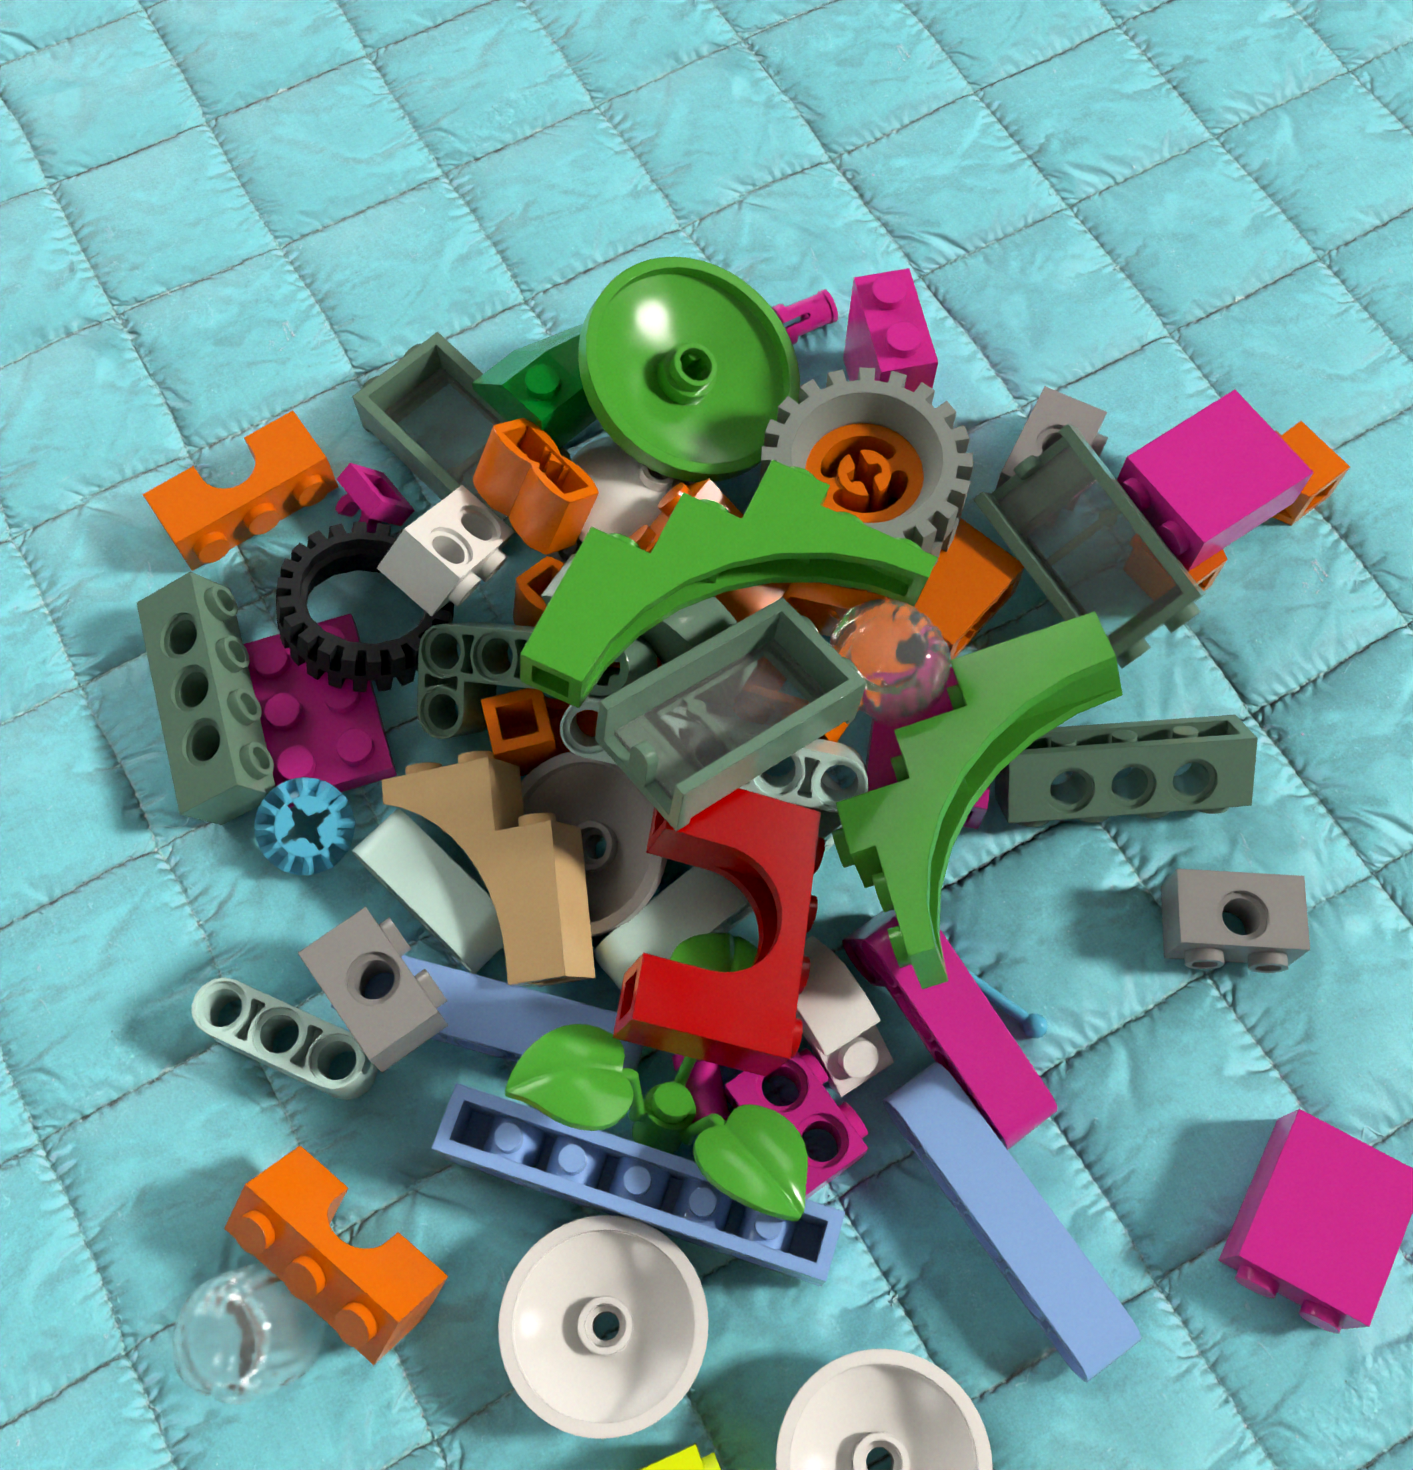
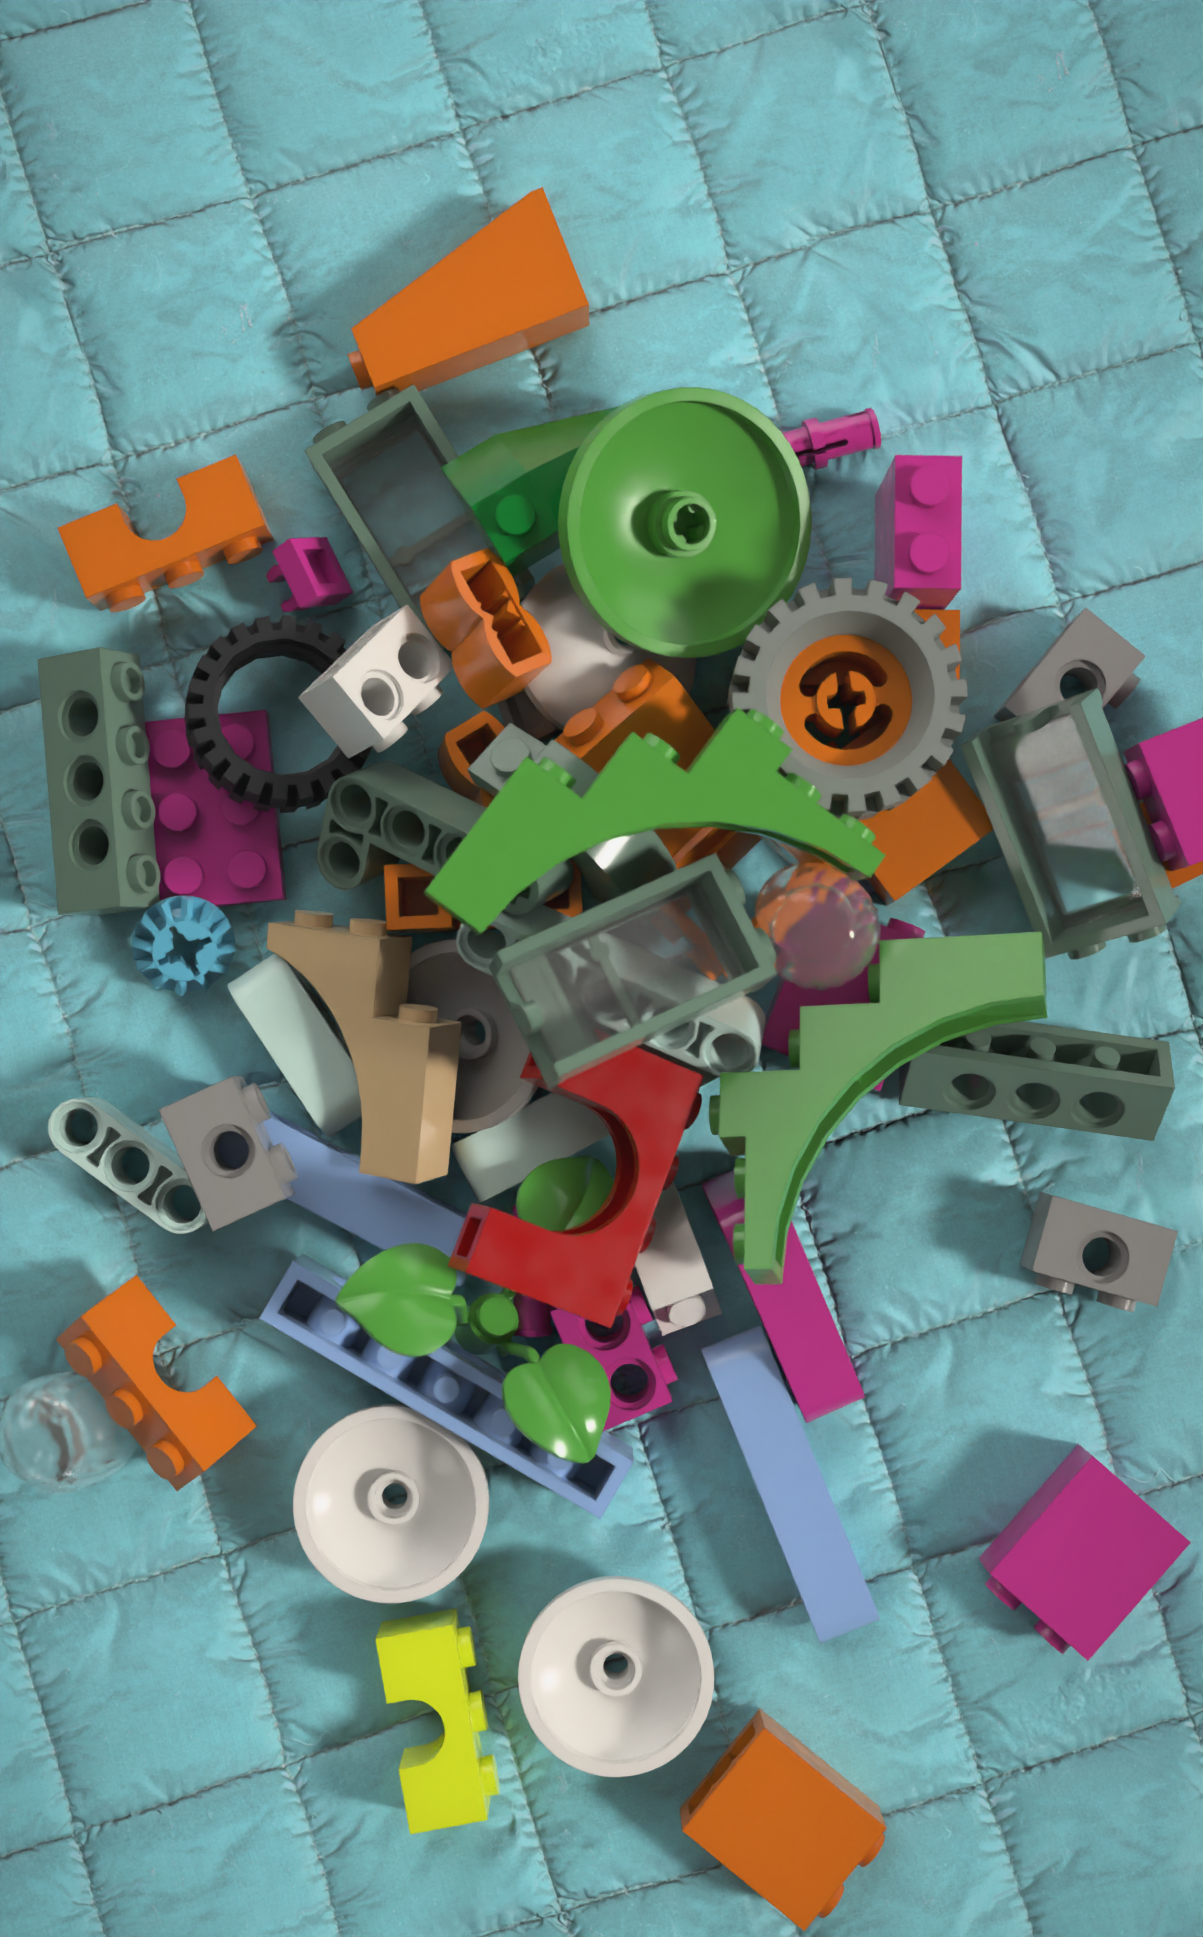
camera: 10 degrees right, 20 degrees up
medium azure hinge [968,970,1048,1038] -> none
none -> orange slope [347,187,589,396]

